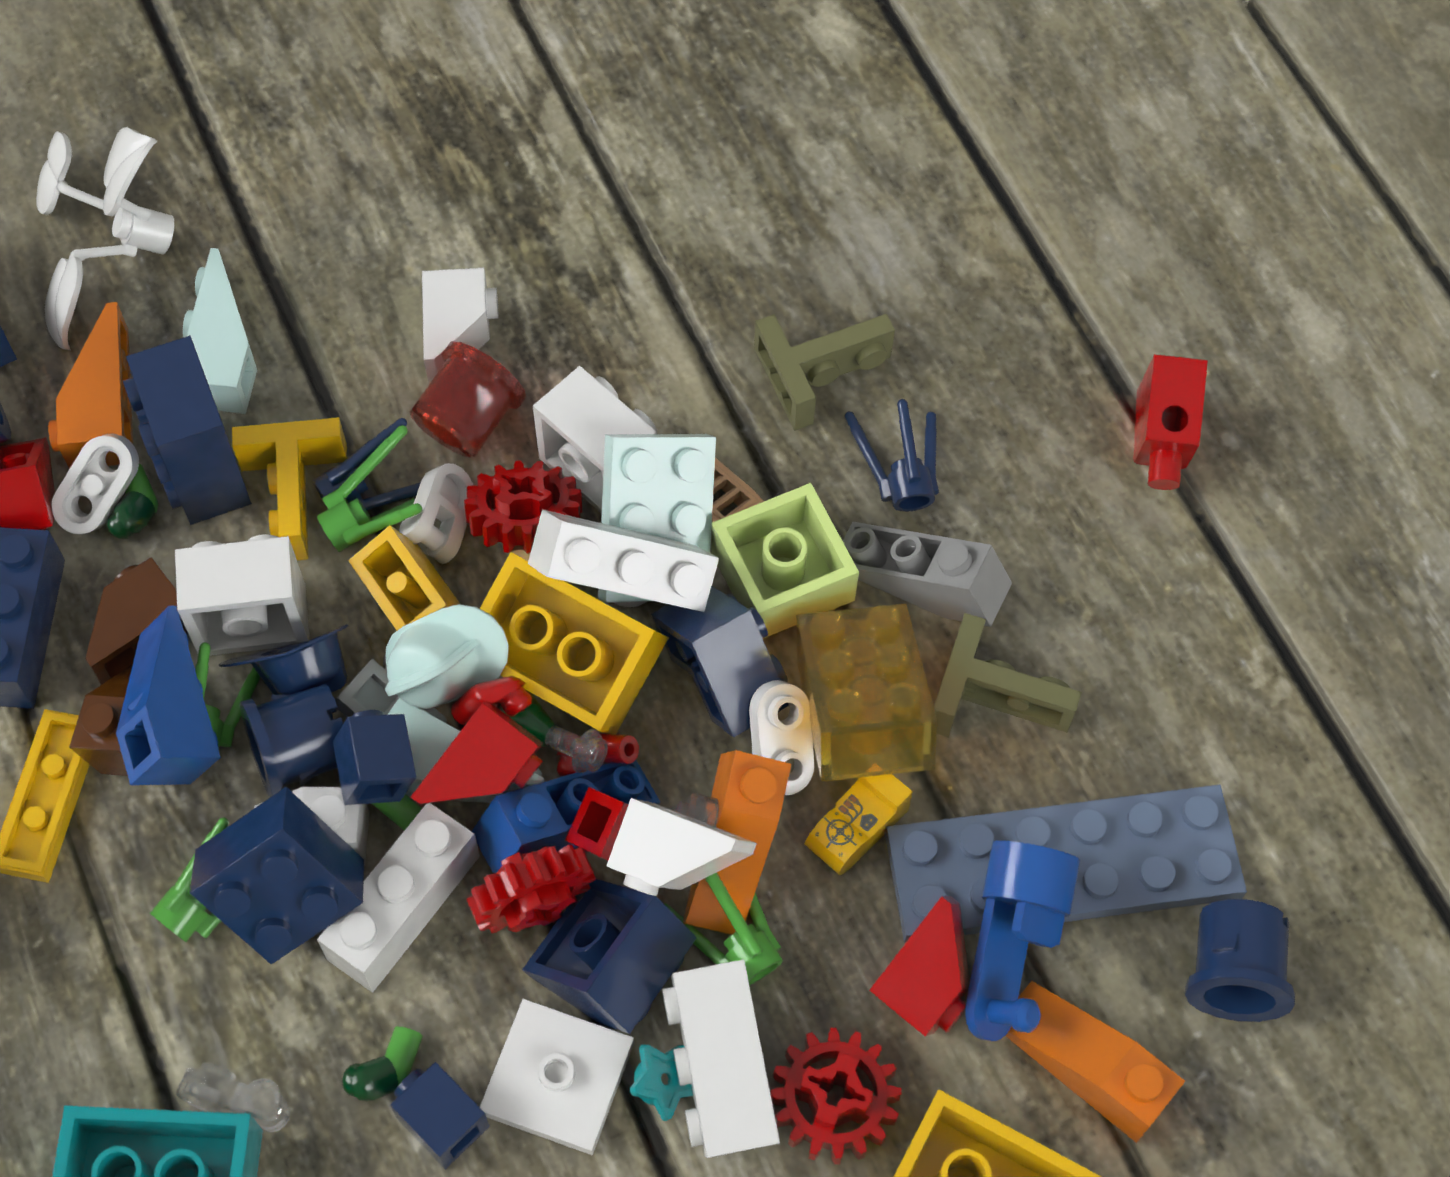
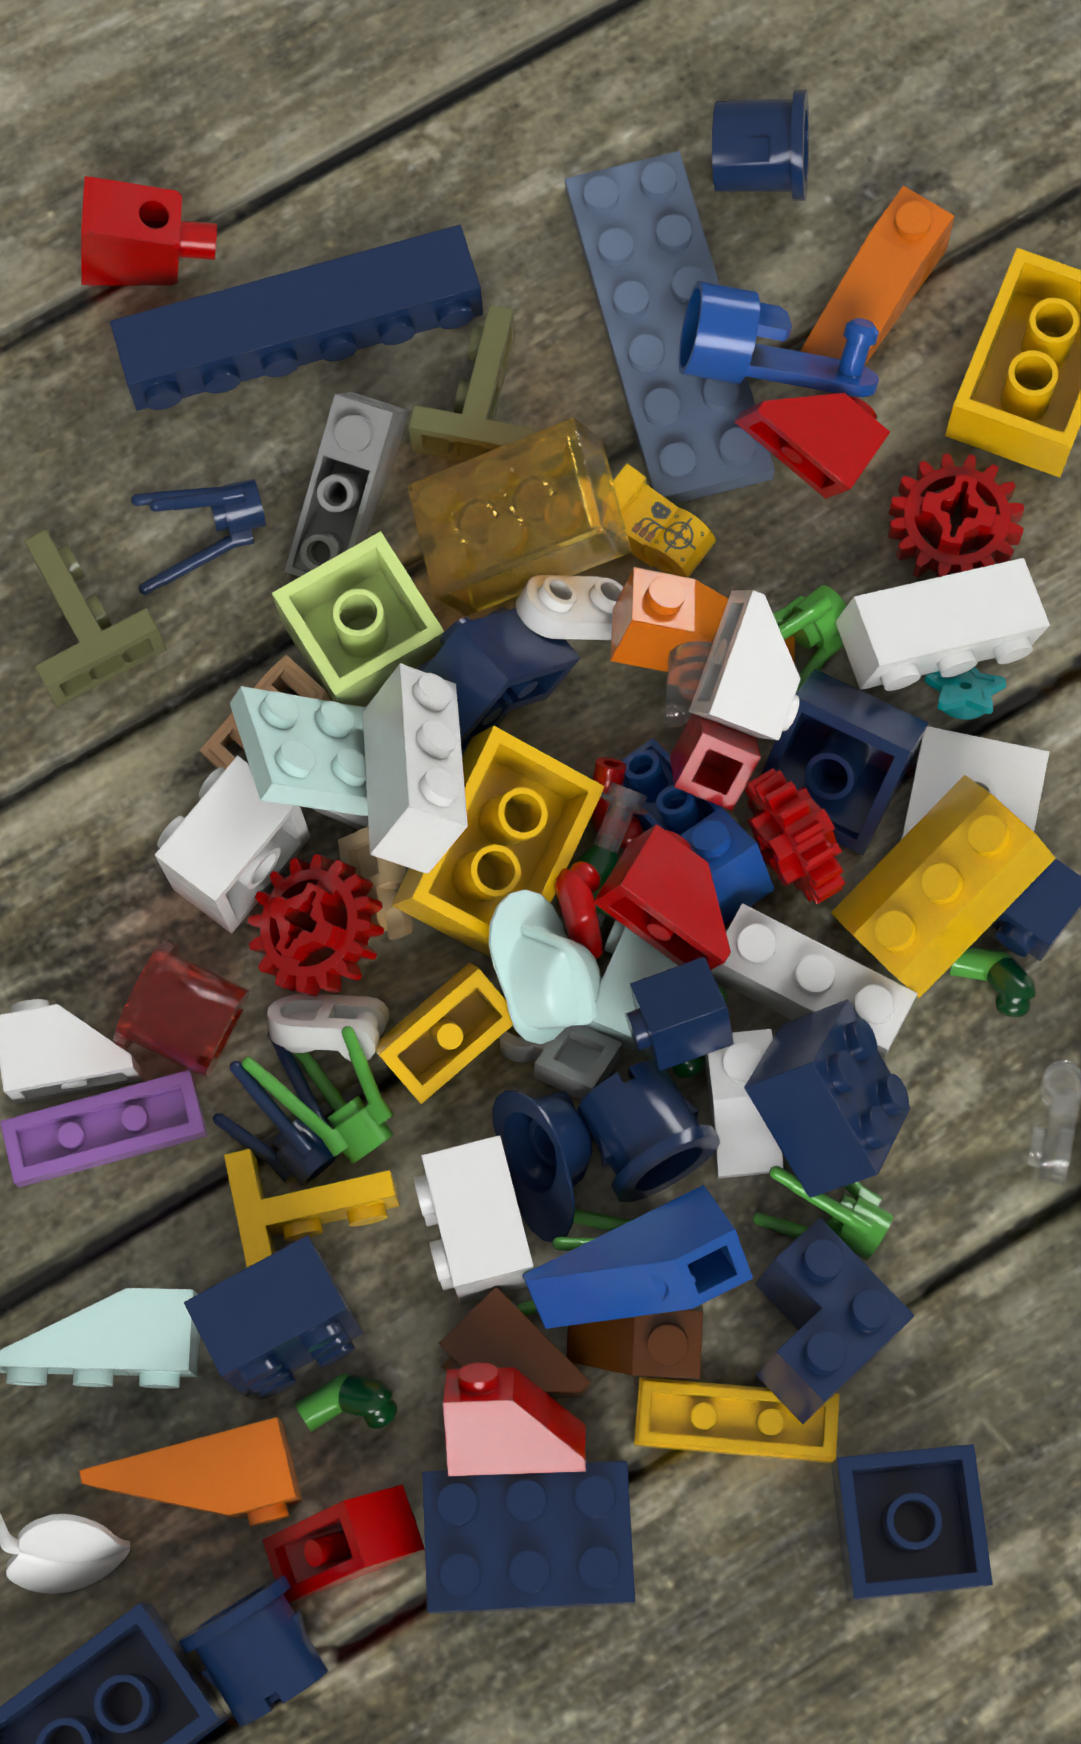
camera: 90 degrees left, 10 degrees up
white plate [52,434,139,534] -> none
none -> medium lavender plate [0,1070,208,1187]
none -> dark blue brick [110,224,483,411]
none -> slope [443,1363,586,1476]
none -> dark blue brick [755,1218,915,1424]
none -> yellow slope [831,775,1056,998]

